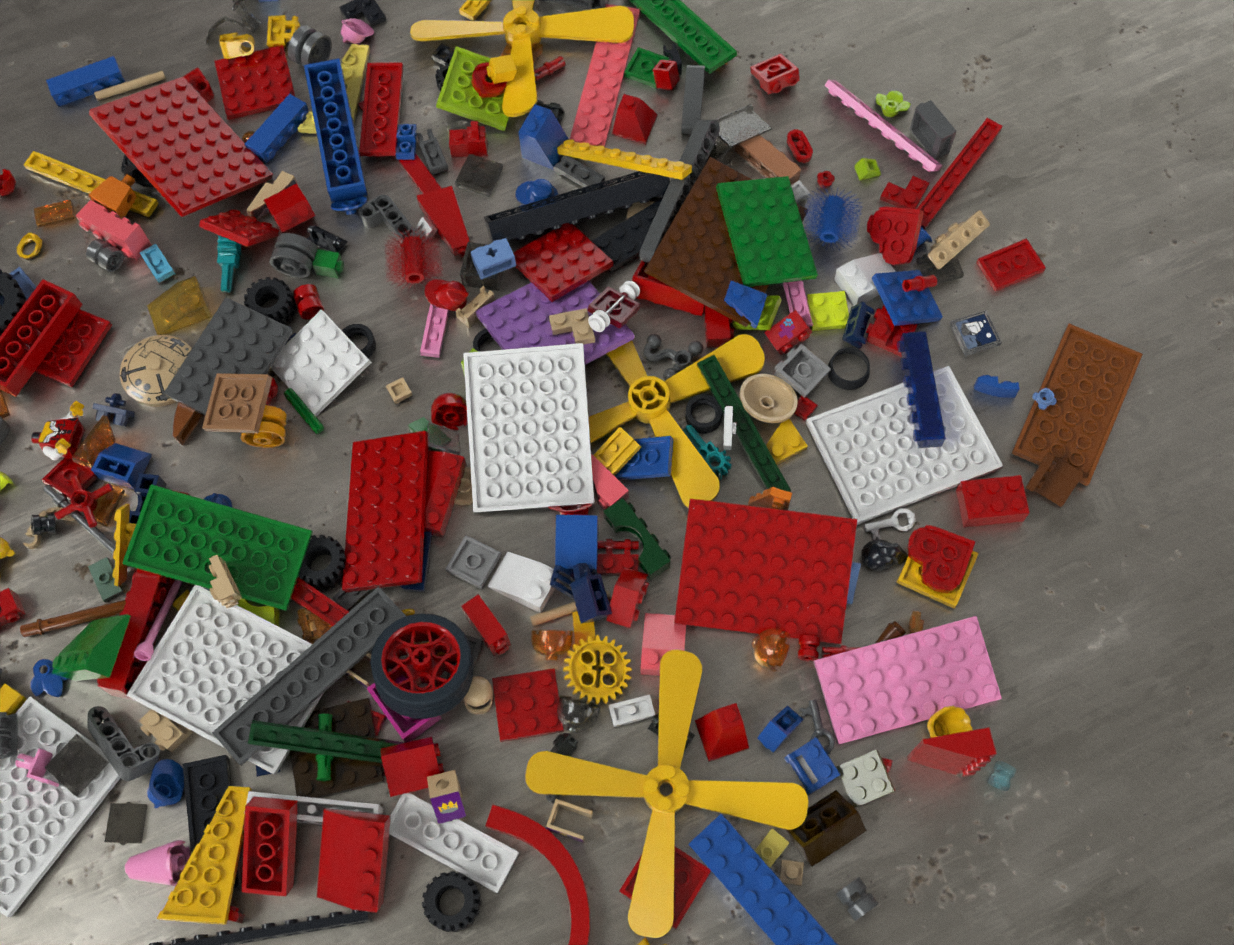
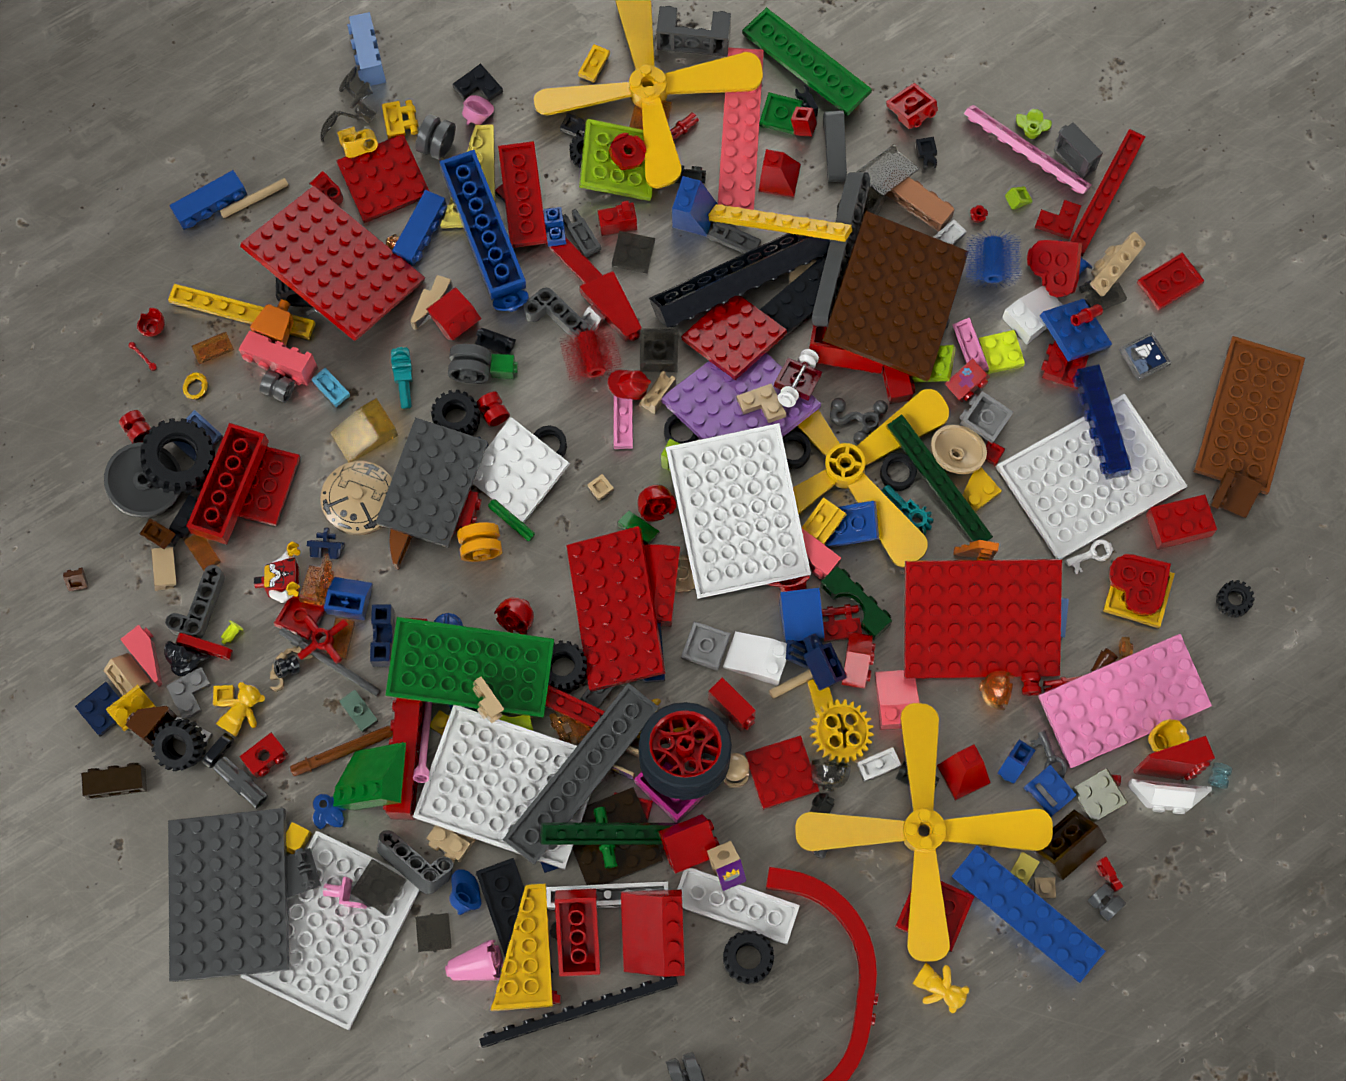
camera: 10 degrees left, 5 degrees up
yellow bracket [112,503,136,586] -> none
red plate [199,209,279,247] -> none
medium nougat plate [202,373,272,433] -> none
clear piece [427,423,460,455] -> none
medium blue brick [470,238,516,279] -> none
yellow brick [487,54,517,84] -> none
blue piece [515,179,559,205] -> none
clear orange cylinder [531,630,573,660] -> none
tan piece [546,799,593,843] -> none
green plate [716,176,818,287] -> none
white plate [723,406,736,450] -> none
blue wing [724,281,767,329] -> none
red plate [787,129,813,163] -> none
black tyre [828,347,870,390] -> none
dark blue hinge [842,301,875,349] -> none
black hair [861,539,908,571] -> none
blue slope [974,375,1020,398] -> none
medium blue plate [1032,388,1057,410] -> none
none -> red cylinder [494,597,534,635]
none -> black tyre [782,431,811,469]
none -> black plate [915,137,937,170]
none -> red plate [1096,856,1123,892]
none -> white wedge [1128,779,1212,814]
none -> black tyre [1216,580,1255,618]

